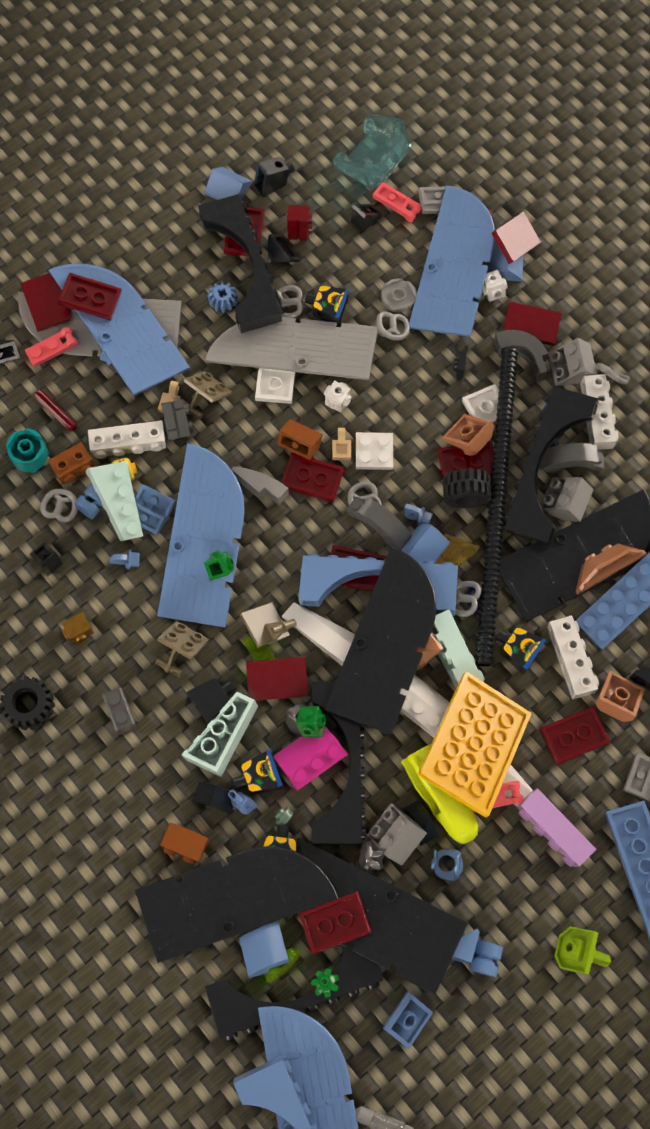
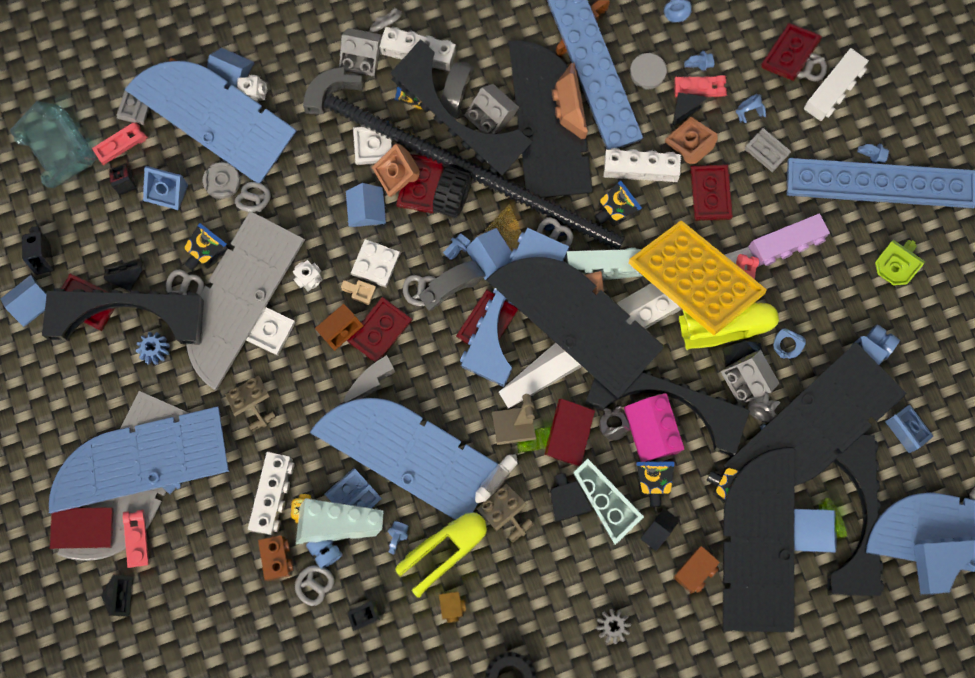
camera: 65 degrees left, 5 degrees up
teal brick [6,429,49,473] -> none
dark red axle [35,390,77,431] -> none
dark red tile [58,272,122,321] -> none
dark grey brick [102,687,137,735] -> none
tan plate [158,381,181,413] -> none
dark grey brick [161,399,194,442] -> none
green brick [204,551,234,581] -> none
medium blue piece [228,790,258,814] -> none
sand green plate [275,806,293,826] -> none
dark red brick [287,205,313,241] -> none
green brick [296,706,326,737] -> none
dark red tile [299,891,372,955] -> none
green plant [311,968,339,998] -> none
black plate [453,344,468,379] -> none
tile [492,211,541,264] -> none
dark red tile [503,301,562,346] -> none
none -> medium blue slope [143,166,188,210]
none -> medium blue slope [346,183,386,227]
none -> neon yellow piece [395,512,487,598]
none -> piece [475,454,518,503]
none -> light grey gear [596,609,631,644]

